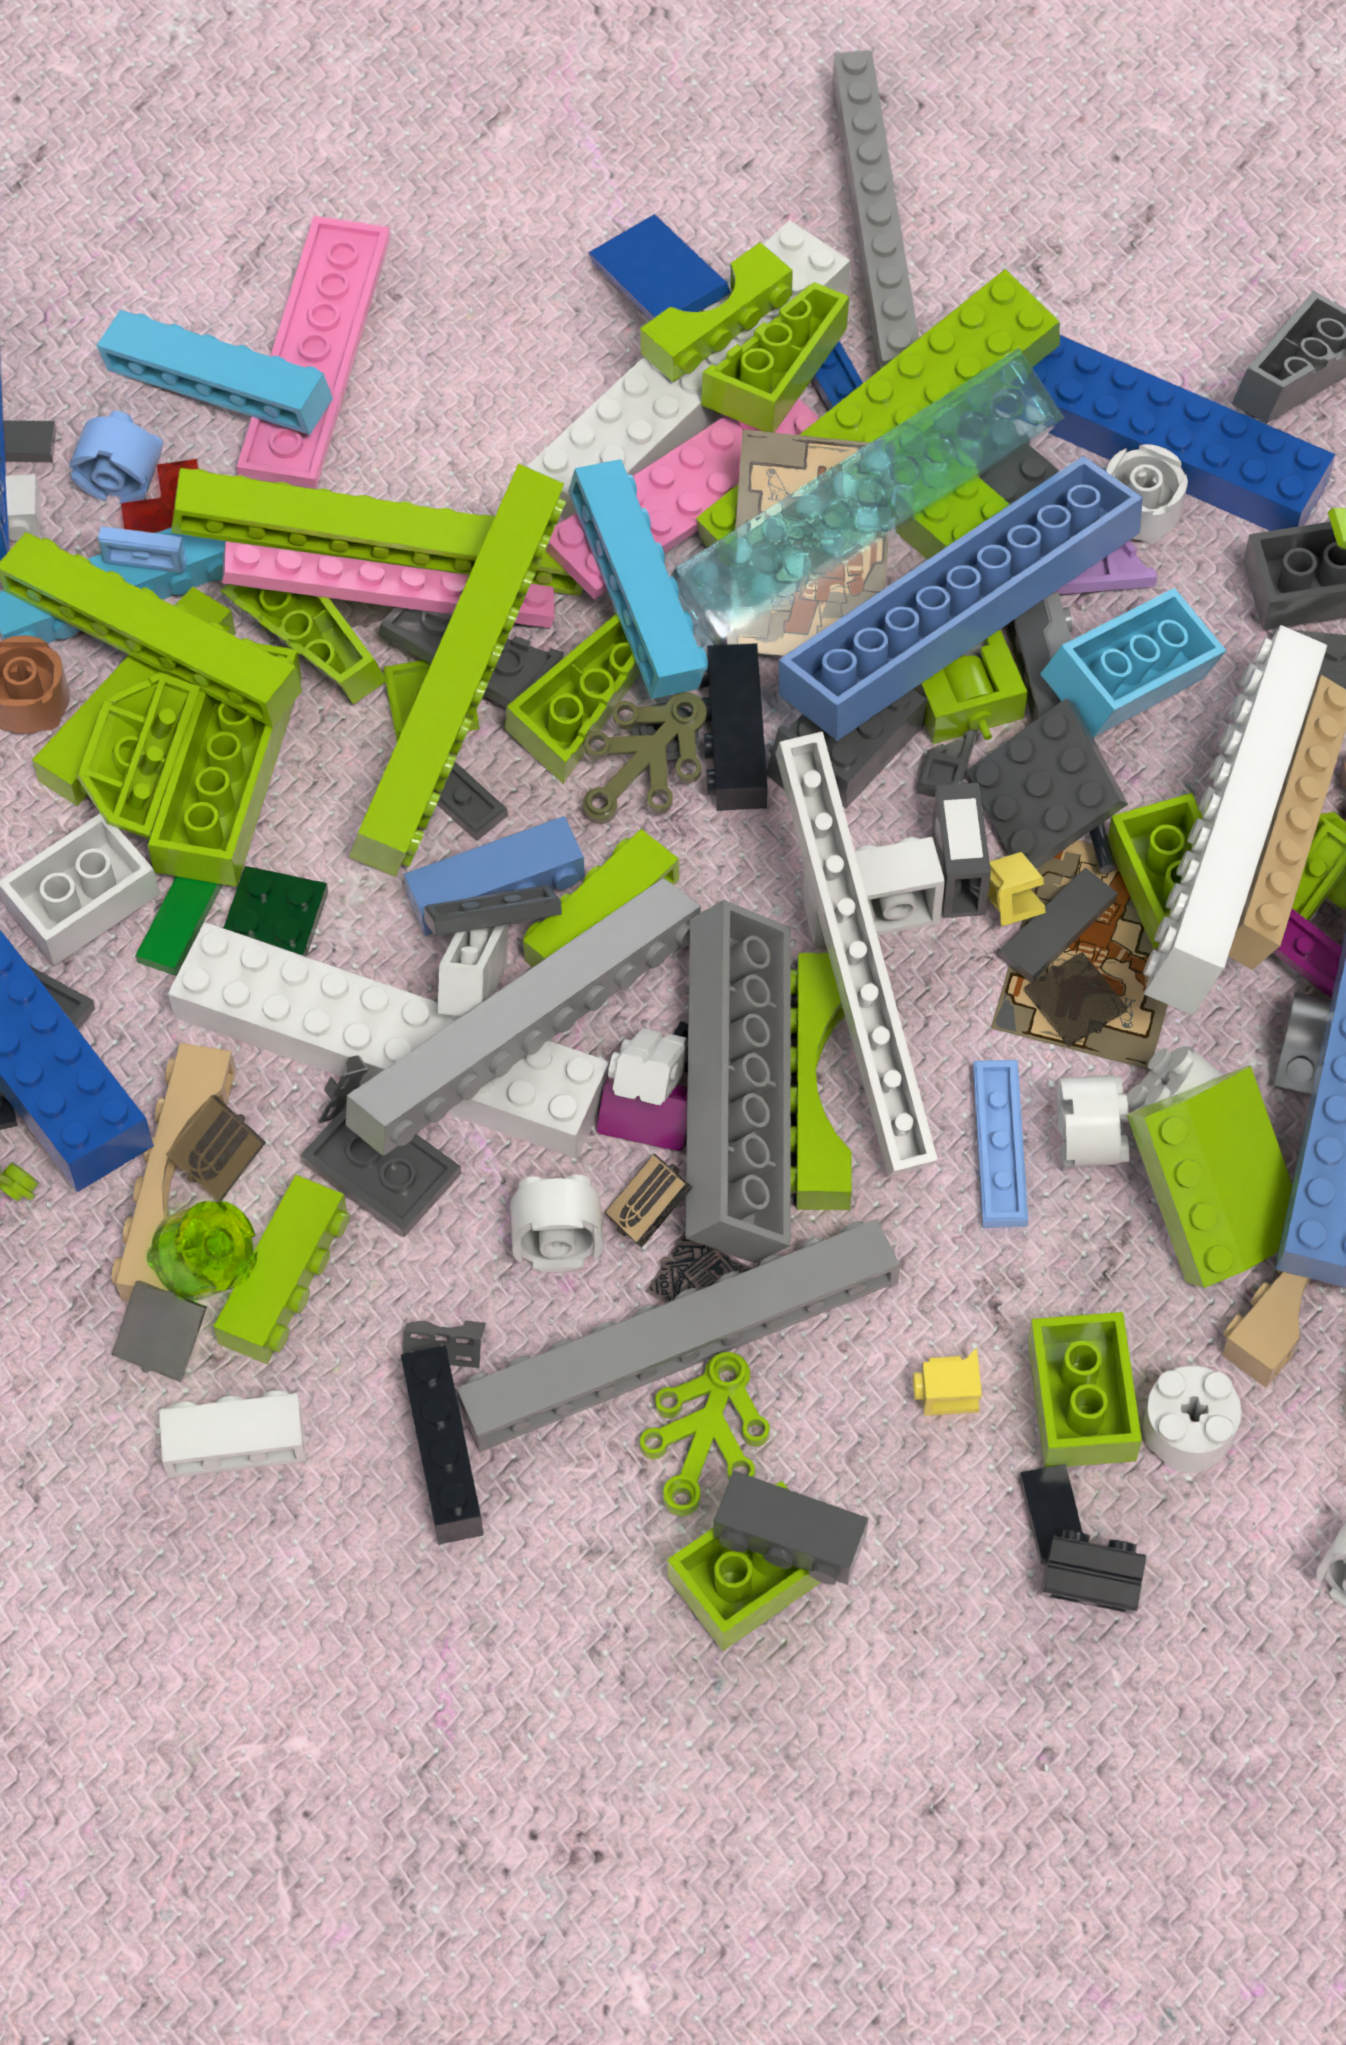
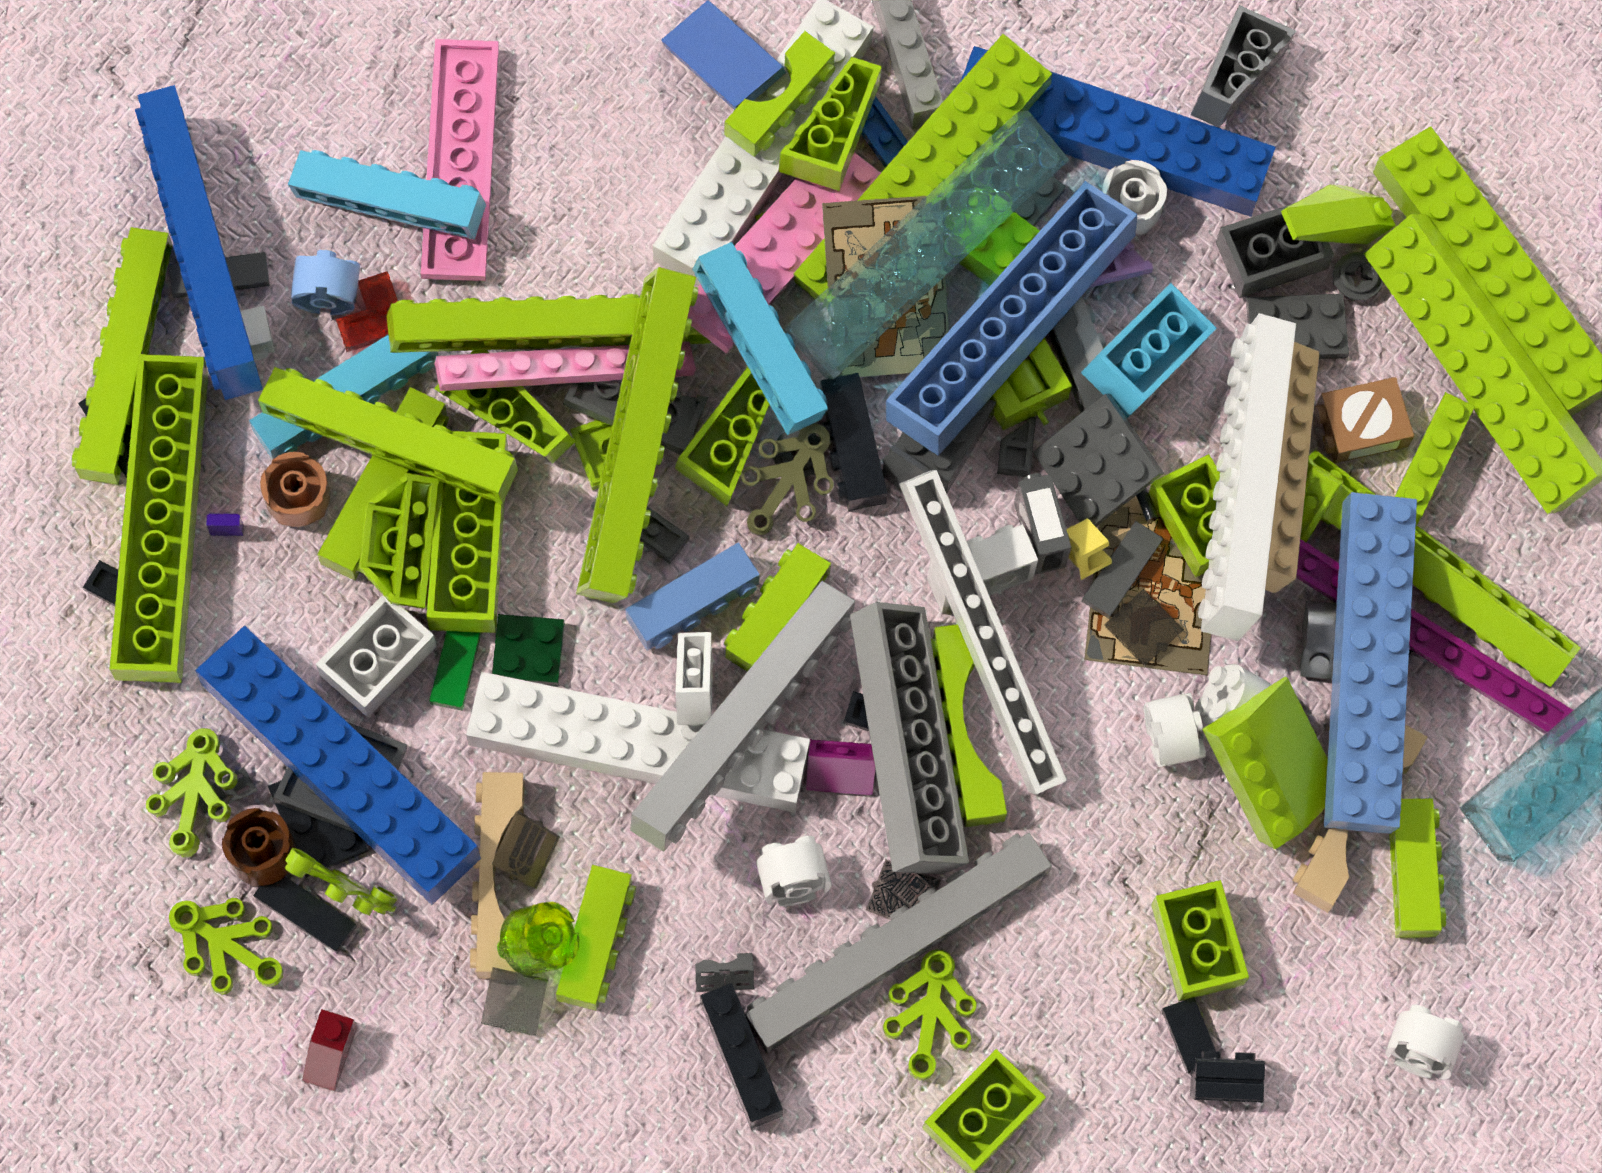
camera: 15 degrees left, 10 degrees up
light blue tile [98,526,187,573] -> none
white brick [159,1390,307,1478] -> none
dark grey plate [301,1106,462,1237] -> none
dark grey piece [318,1055,368,1123] -> none
dark grey tile [423,885,562,936] -> none
piece [604,1153,693,1248] -> none
white brick [608,1028,688,1105] -> none
dark grey brick [713,1470,869,1585] -> none
light yellow window [913,1348,982,1416] -> none
light blue tile [973,1060,1028,1228] -> none
white brick [1142,1366,1241,1473] -> none

